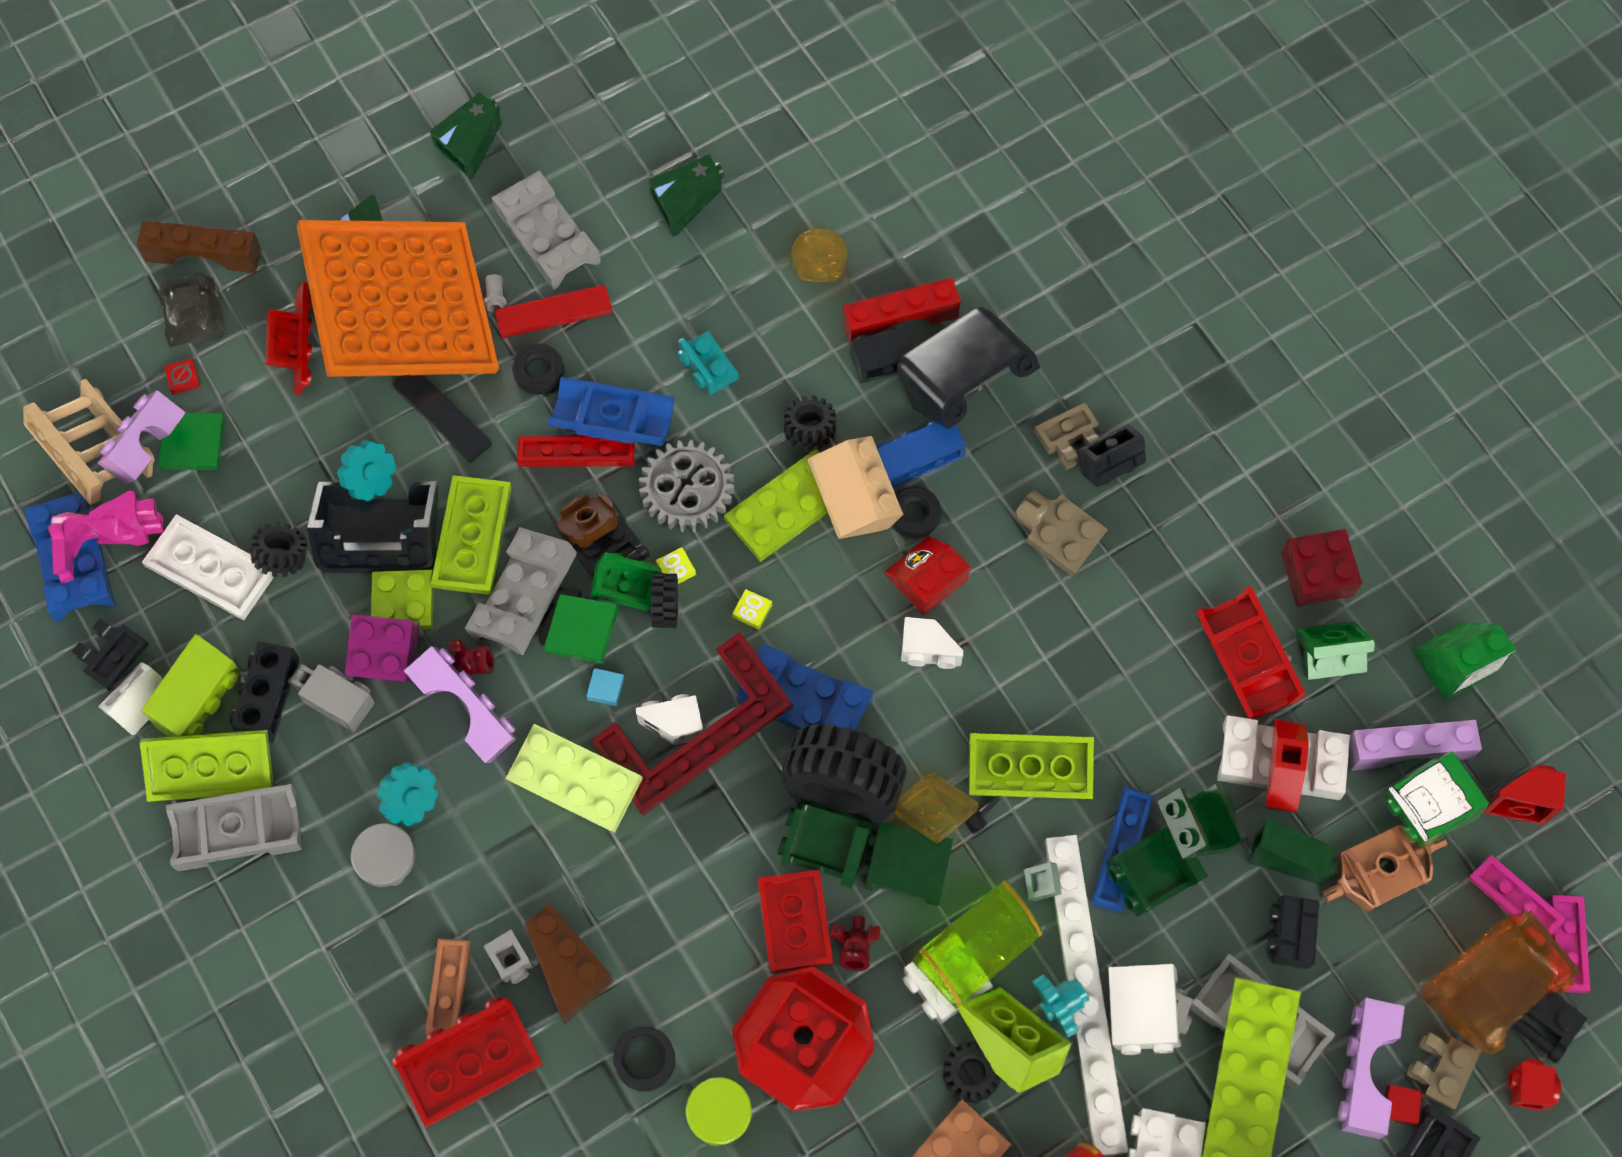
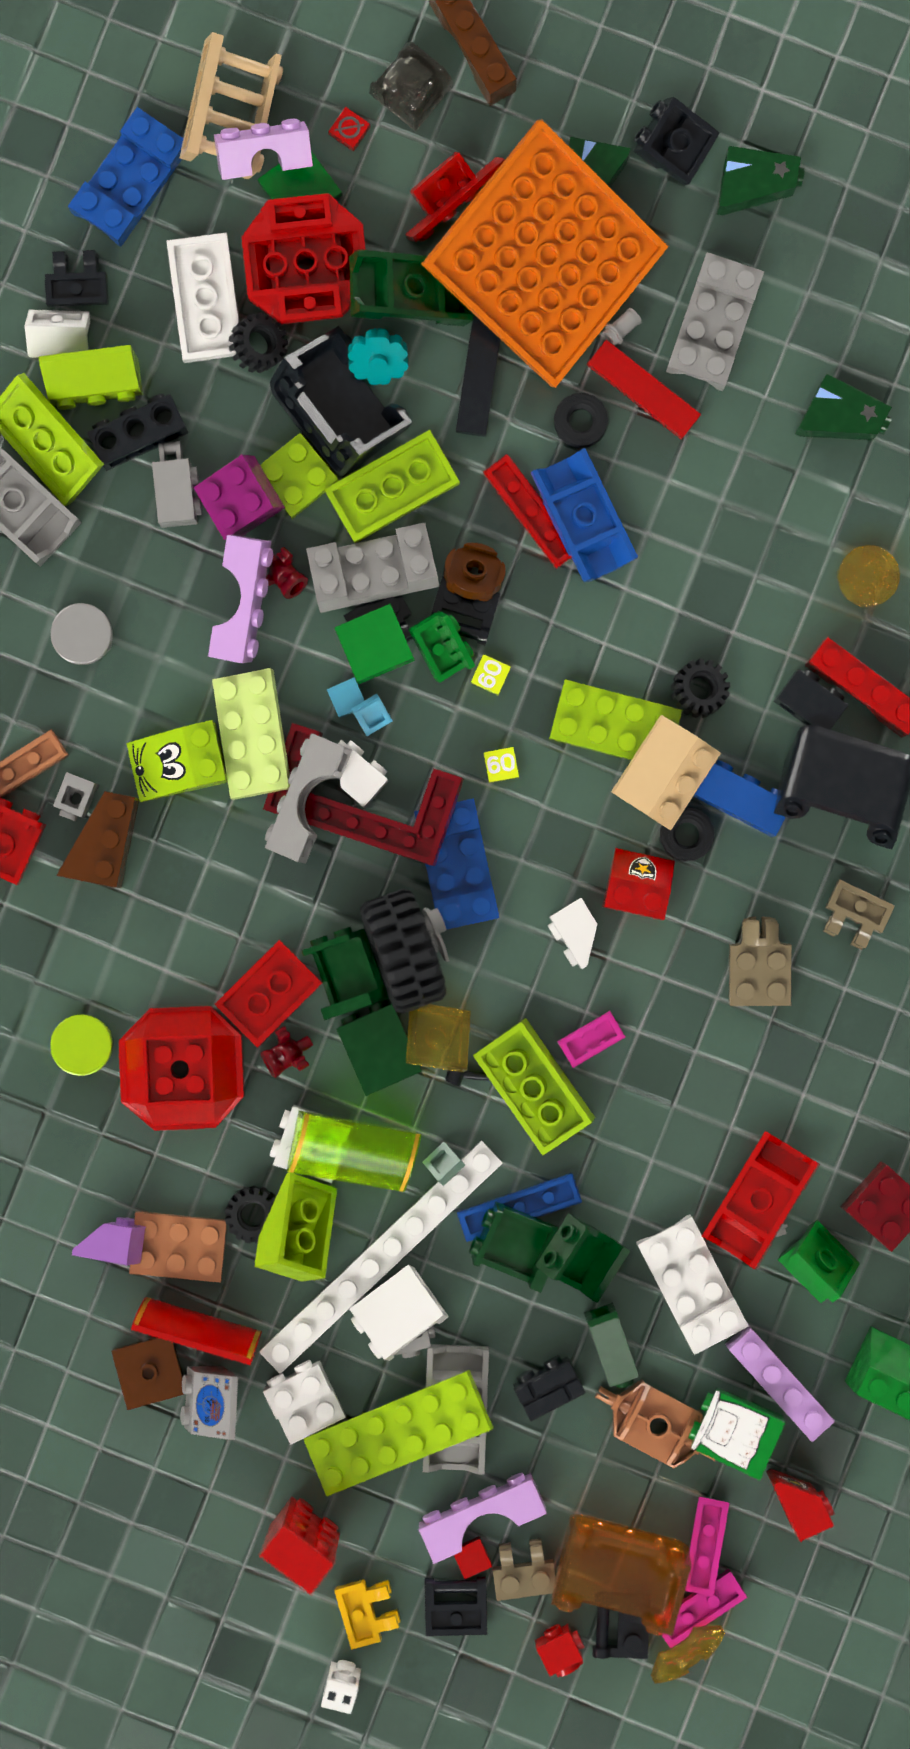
camera: 55 degrees right, 20 degrees up
dark pink hips [49,491,164,583] -> none
teal plant [376,762,438,826] -> none
black tyre [613,1027,675,1091] -> none
light grey gear [639,440,734,532] -> none
black tyre [651,573,678,628] -> none
teal bracket [677,331,739,395] -> none
teal plant [1032,974,1090,1038] -> none
black brick [1079,424,1146,487] -> none
red slope [1265,719,1309,813] -> none
none -> lime slope [126,720,228,803]
none -> red piece [241,193,366,324]
none -> light grey arch [265,733,352,864]
none -> dark green piece [349,249,473,326]
none -> medium azure tile [351,694,393,736]
none -> dark pink plate [557,1011,625,1068]
none -> black plate [634,97,720,185]
none -> clear yellow tile [651,1625,725,1683]

